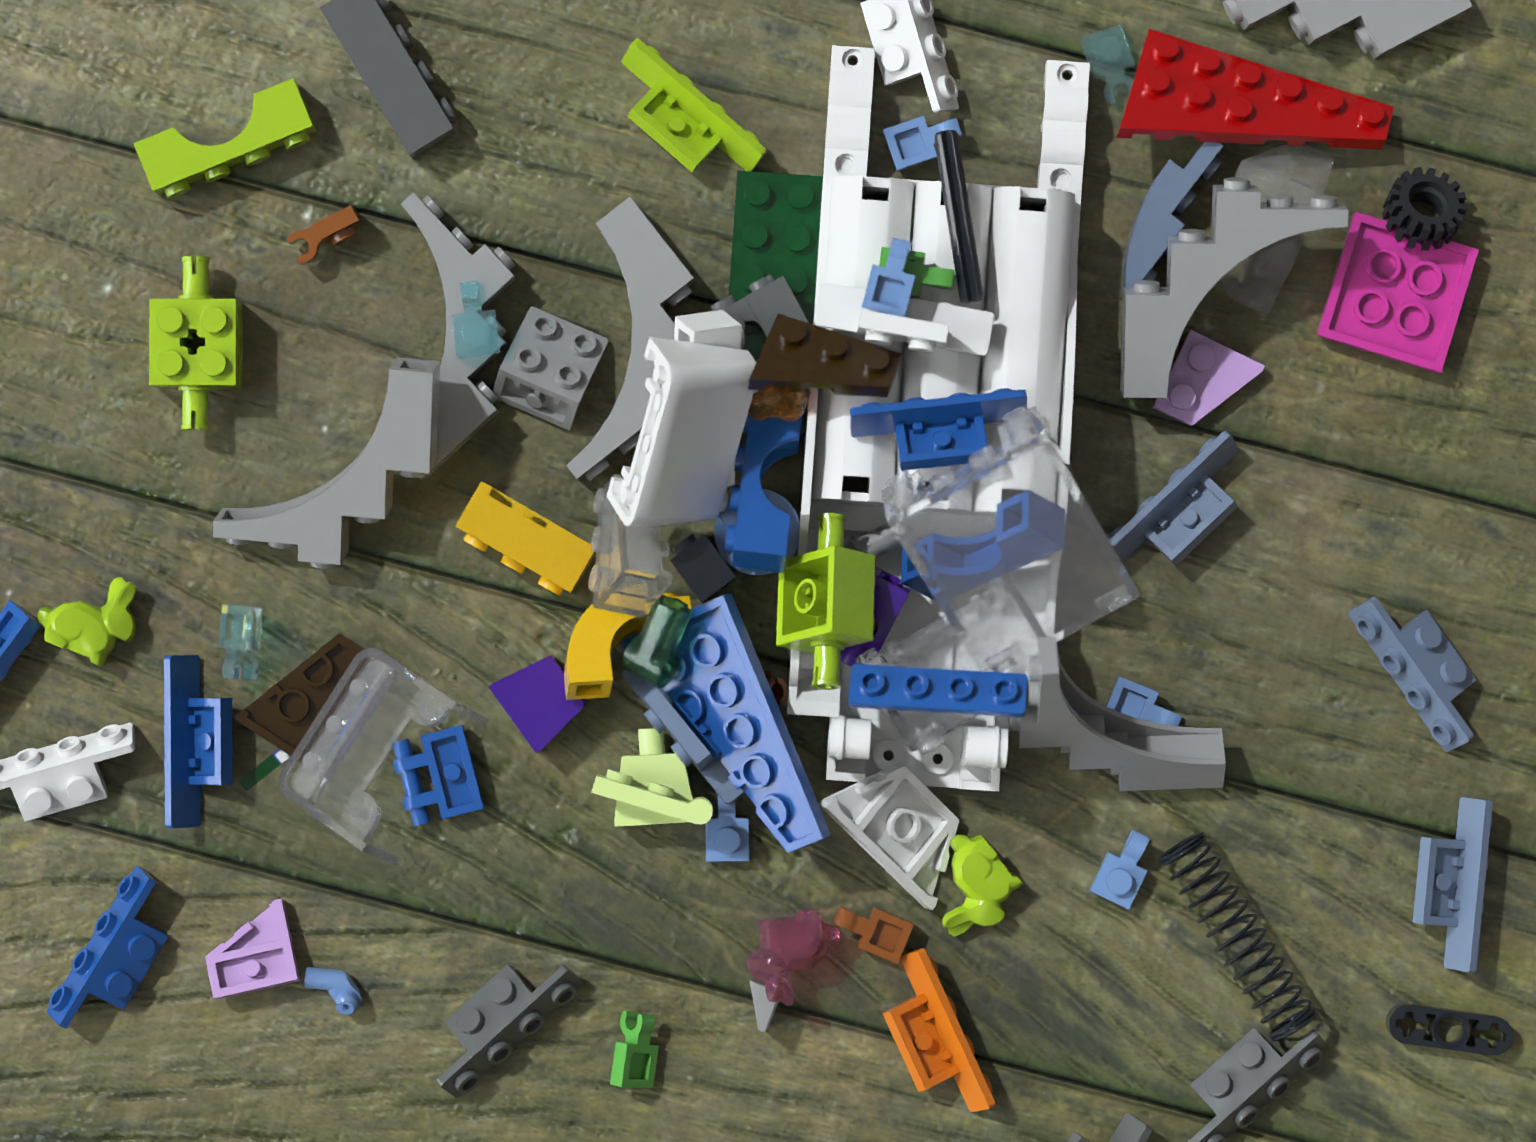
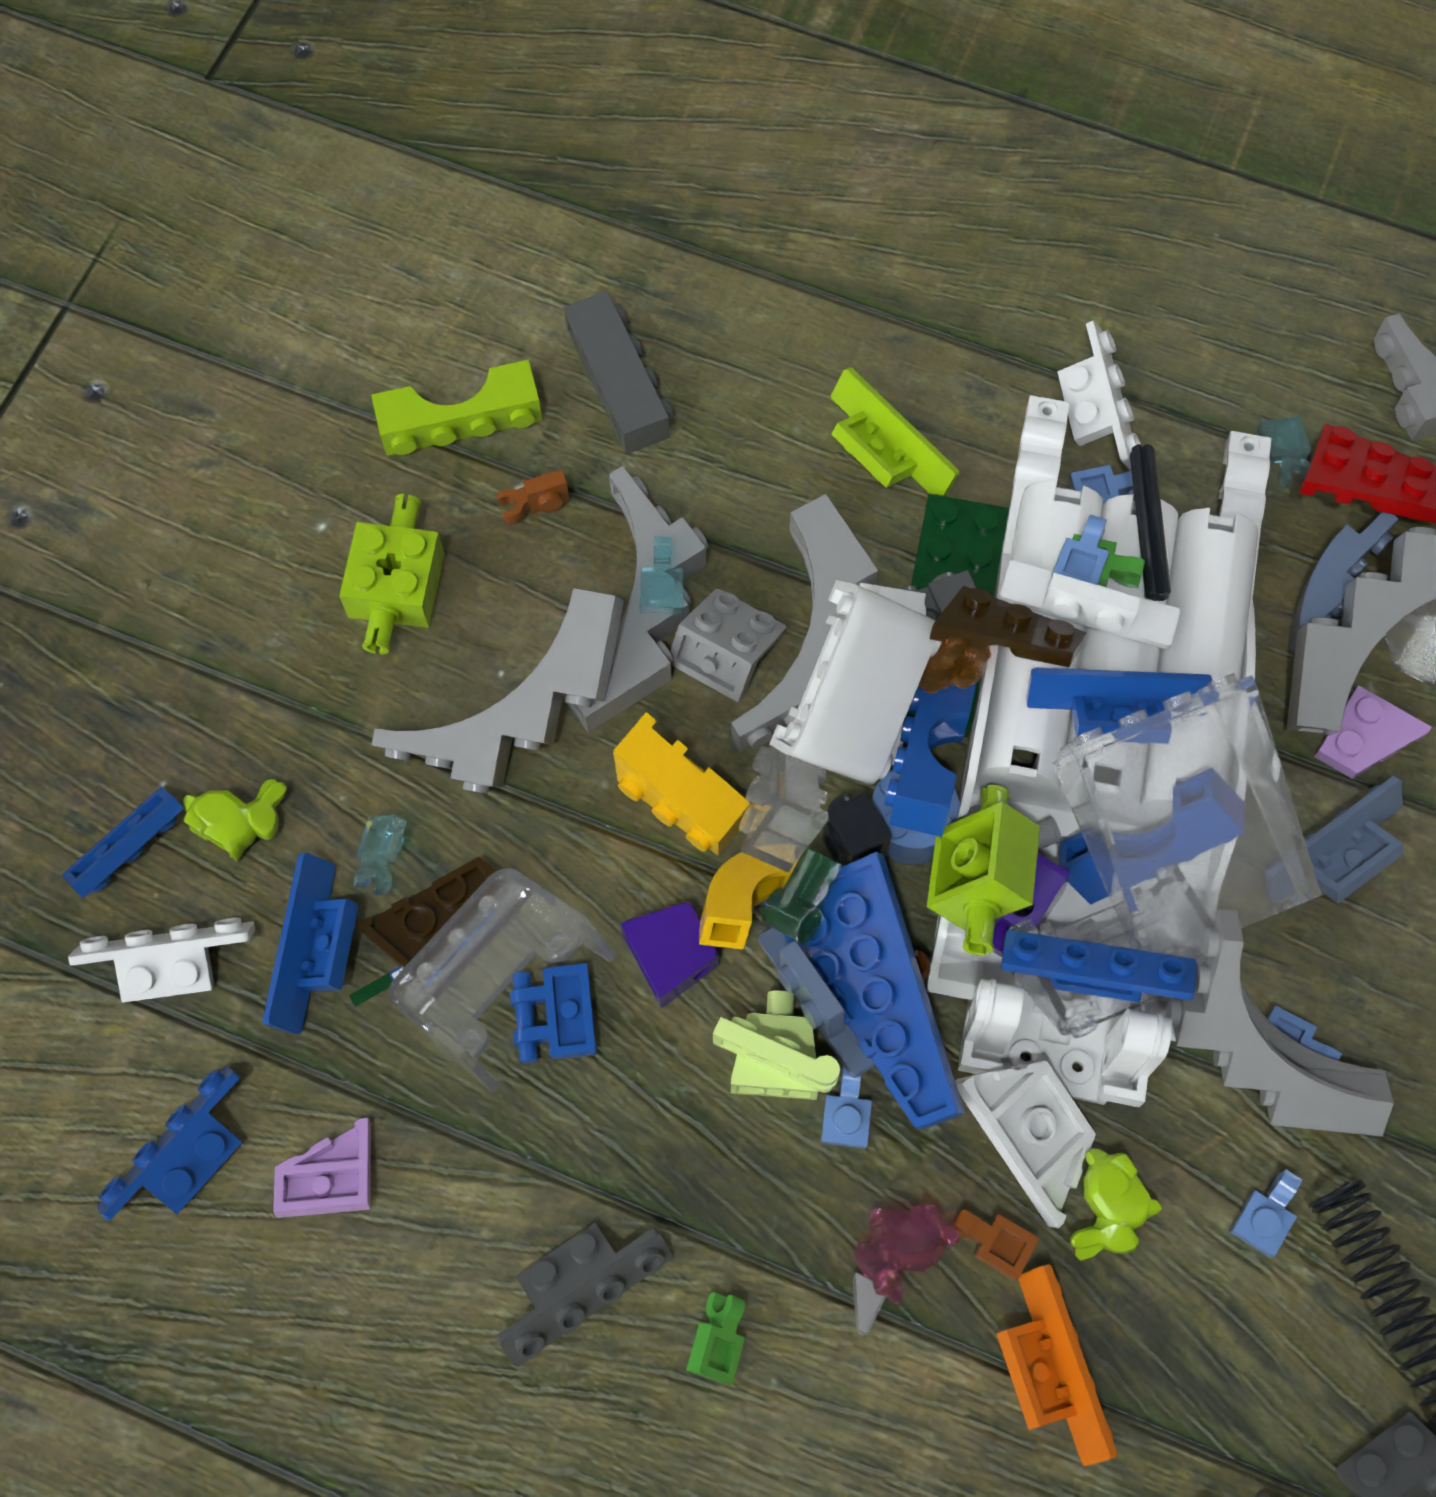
camera: 15 degrees right, 20 degrees down
medium blue arm [304,967,362,1015] -> none

